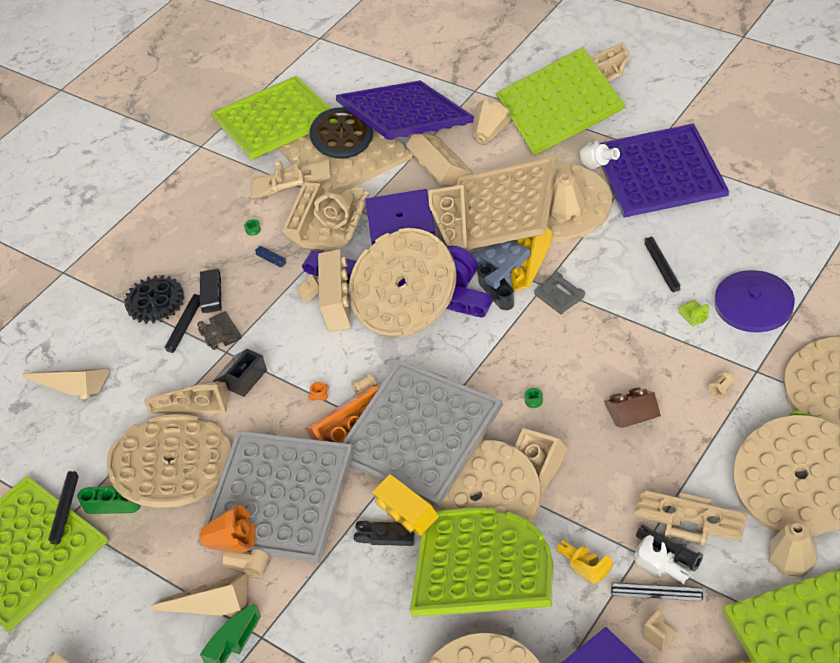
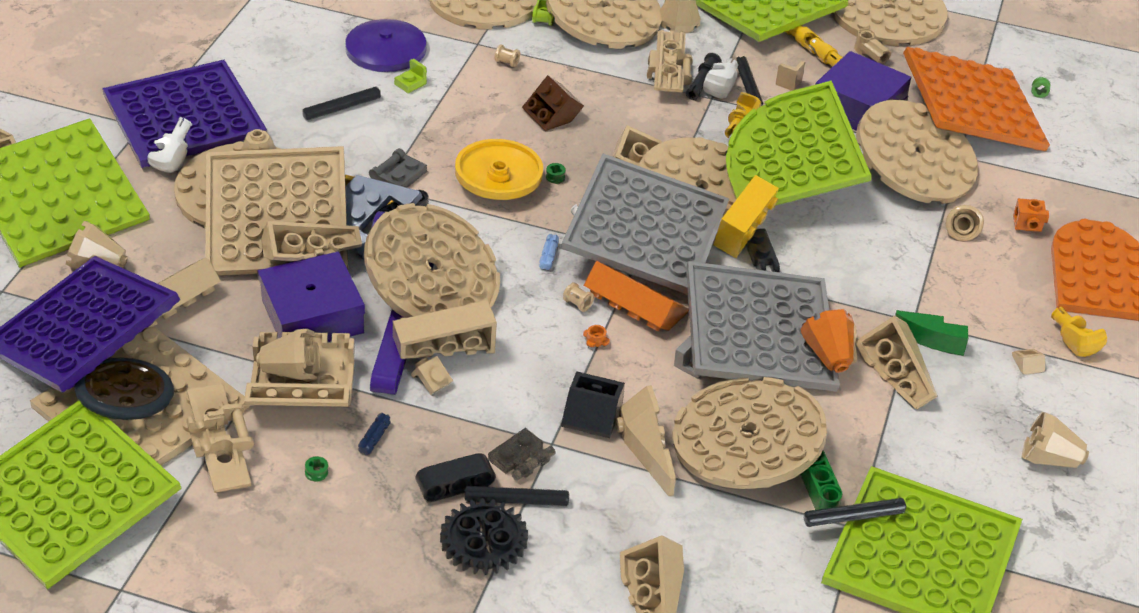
camera: 115 degrees left, 5 degrees down
none -> yellow dish [455,139,543,200]

